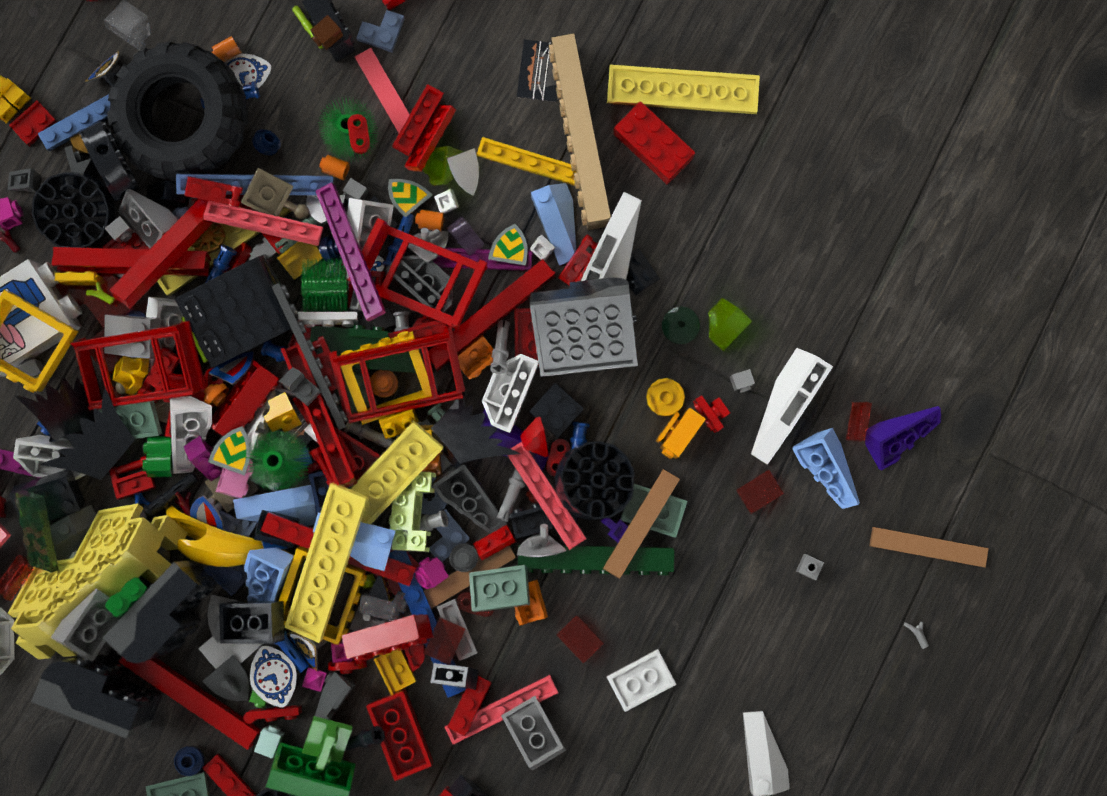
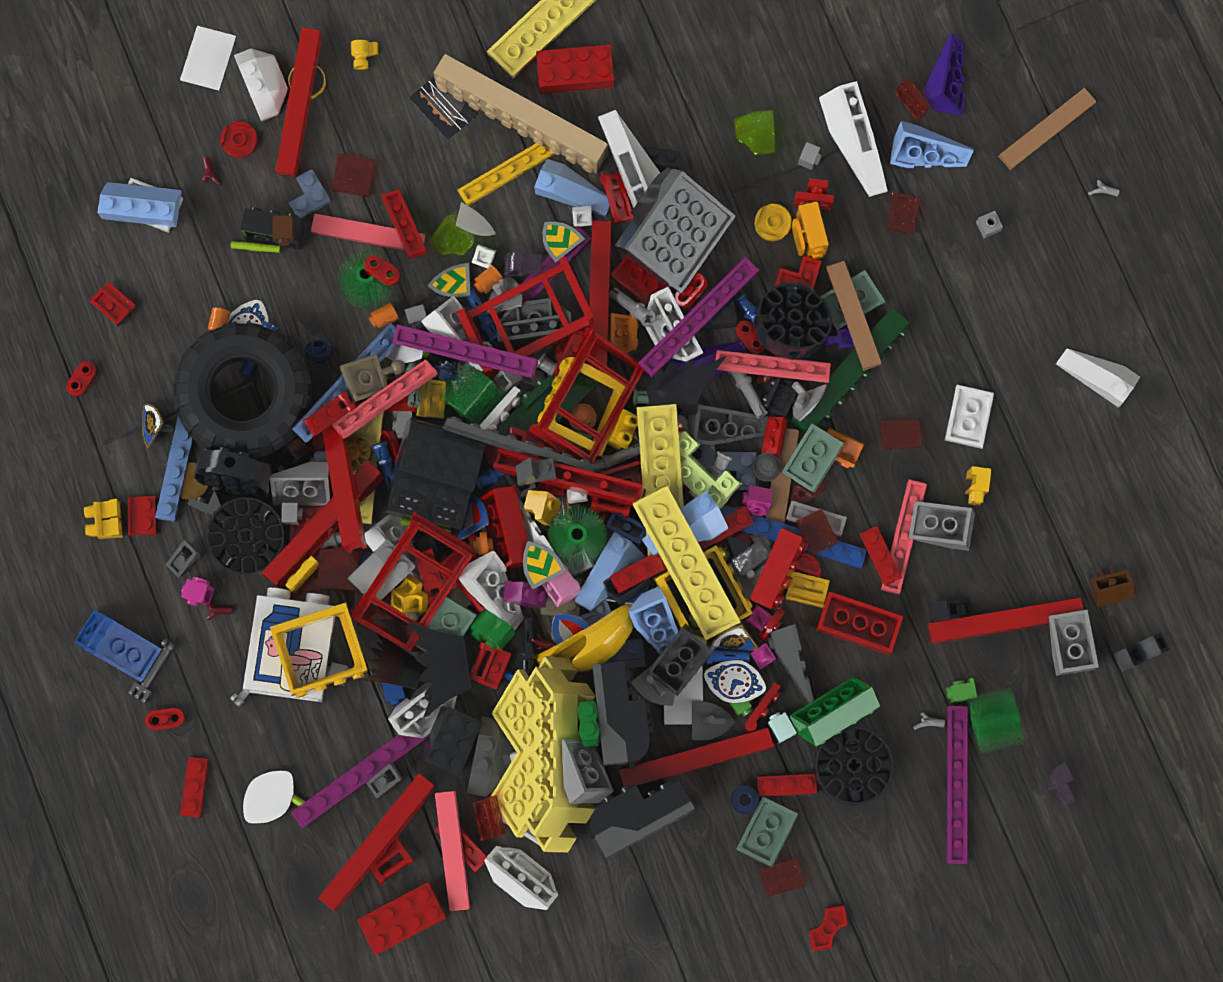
camera: 50 degrees left, 5 degrees down
clear green plate [15,490,59,573] -> none
lime bar [86,282,115,305] -> none
clear plate [104,0,152,51] -> none
bright green bracket [302,716,352,771] -> none
black pin [345,726,385,751] -> none
red plate [404,105,456,171] -> none
black slope [431,663,479,690] -> none
red slope [520,417,549,457] -> none
clear green dish [662,306,700,344] -> none
none -> clear red plate [331,154,376,197]
none -> magenta plate [638,257,759,377]
none -> red plate [675,273,708,308]
none -> red plate [775,256,821,289]
none -> yellow hips [965,466,991,506]

